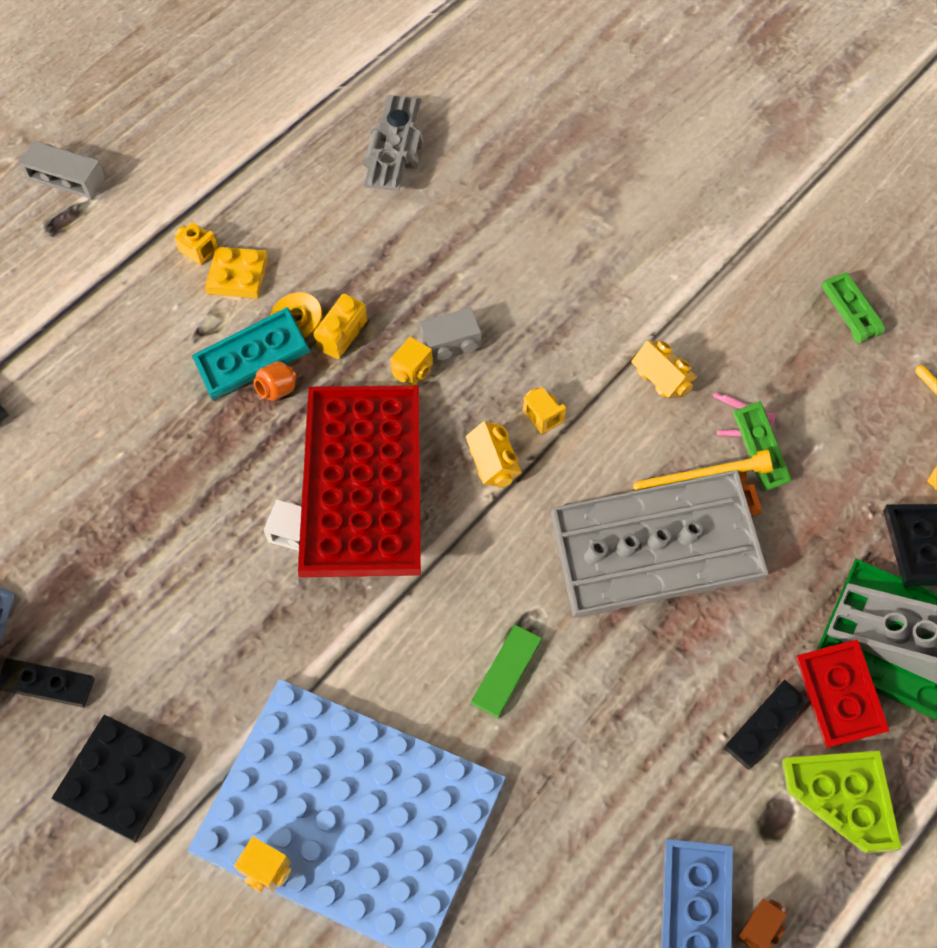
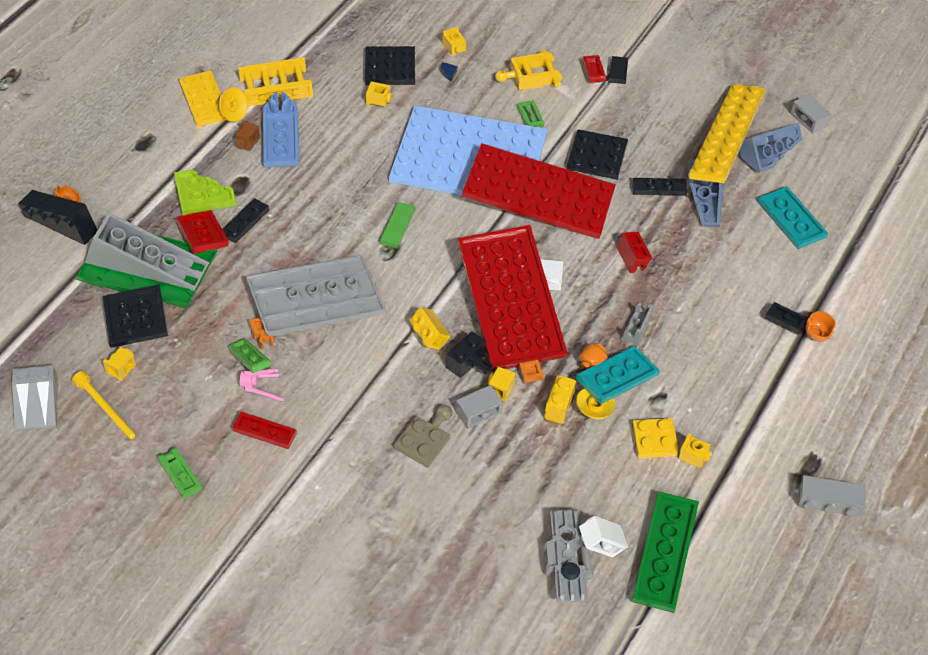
camera: 165 degrees right, 10 degrees down
yellow brick [234,836,291,892] -> none
yellow brick [523,387,566,435] -> none
yellow brick [631,340,697,398] -> none
yellow piece [633,449,773,491] -> none
none -> red plate [232,412,297,449]
none -> dark tan plate [394,405,452,468]
none -> black brick [446,331,493,378]
none -> red plate [461,143,616,239]
none -> bright green tile [517,100,544,128]
none -> orange plate [519,360,544,383]
none -> white brick [579,516,628,558]
none -> red hinge [617,231,652,273]
none -> light grey hinge [621,302,654,346]
none -> green plate [632,491,699,613]

